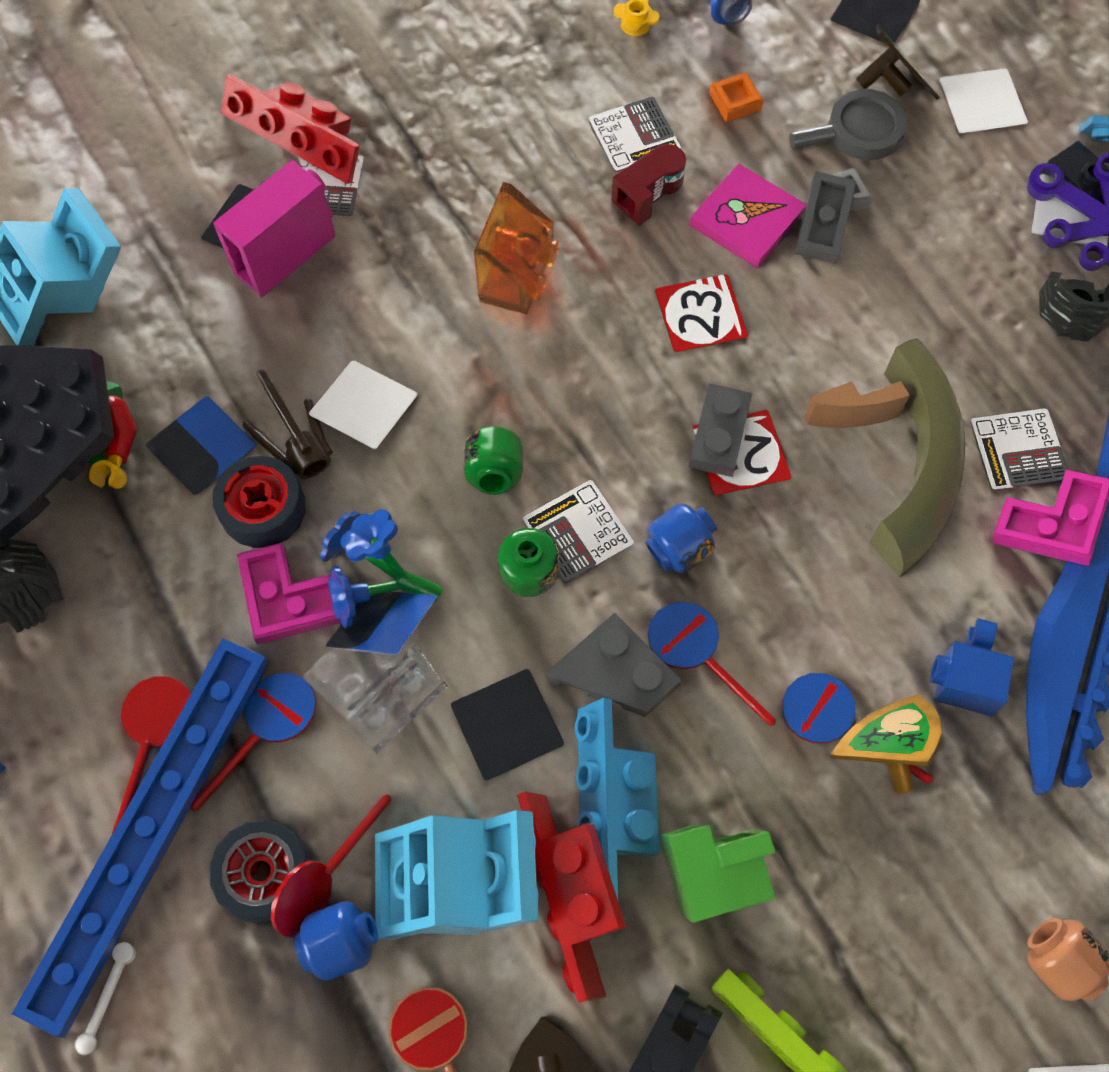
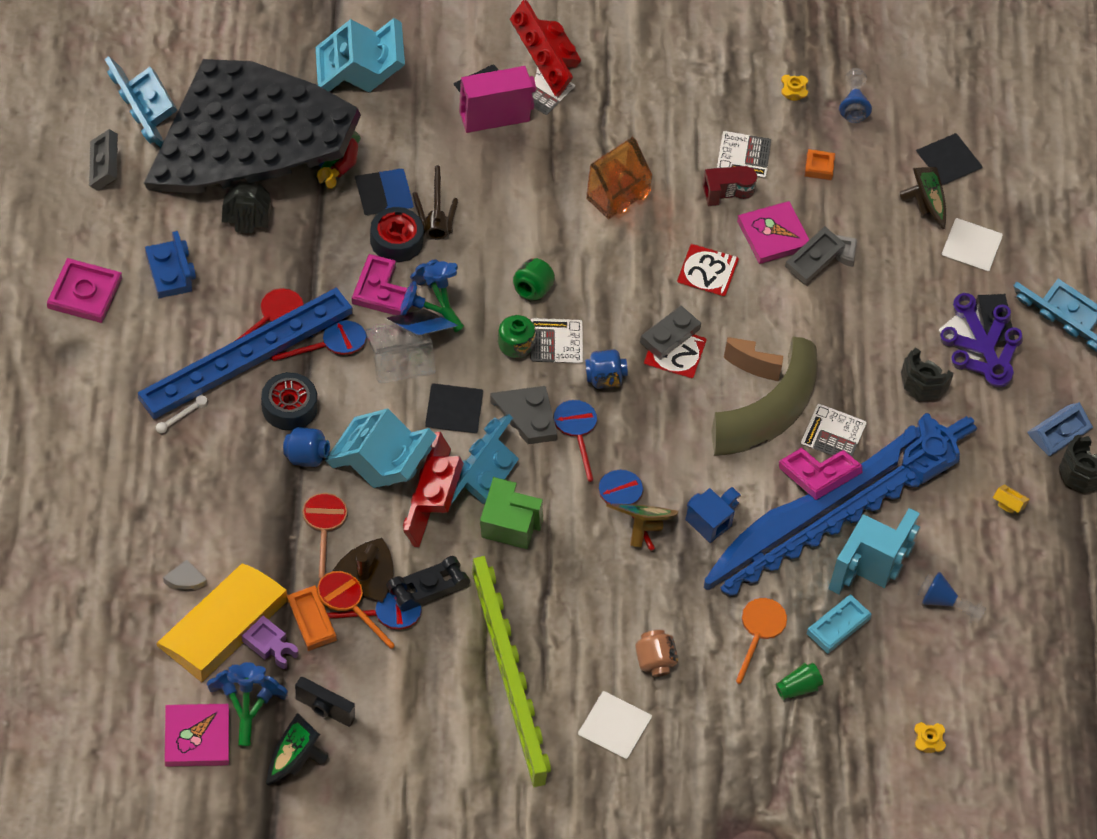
camera: 25 degrees right, 10 degrees down
red piece [271,795,391,937] -> none
white sticker [309,361,417,449] -> none
dark grey piece [789,89,908,160] -> none

